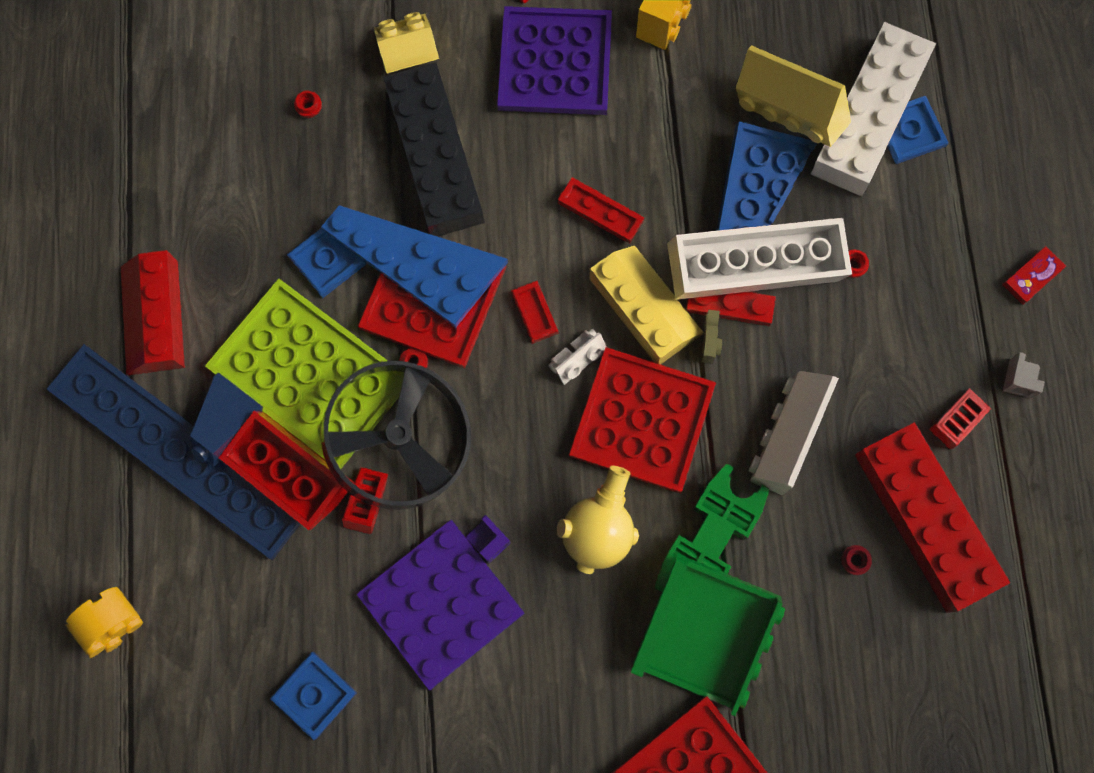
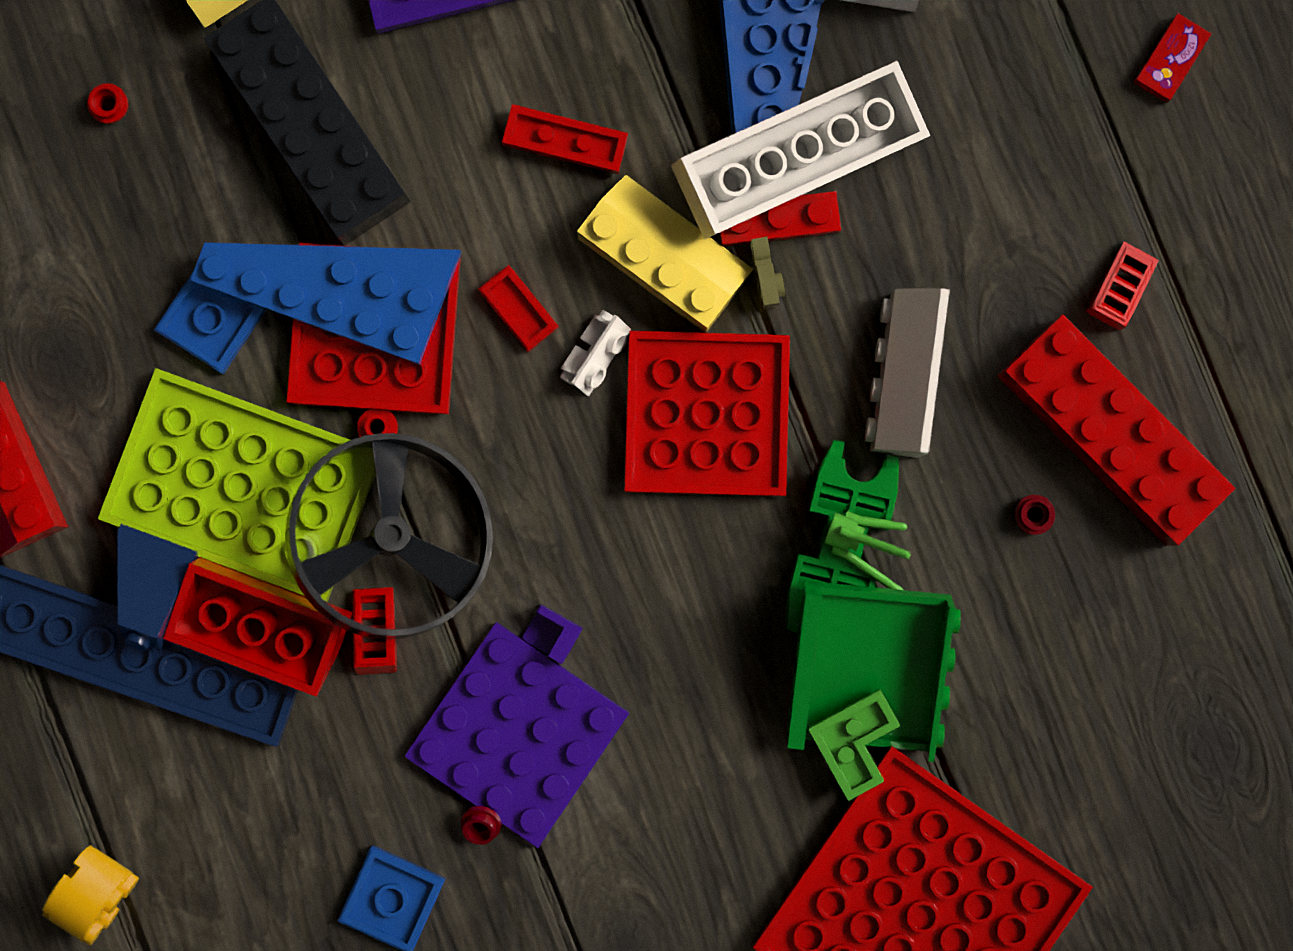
camera: 25 degrees left, 10 degrees up
light yellow piece [557,466,639,574] -> none
red plate [848,250,869,278] -> none
light grey panel [1003,352,1045,399] -> none
none -> dark red plate [460,806,501,845]
none -> bright green plate [808,688,900,801]
none -> bright green plant [824,511,910,590]

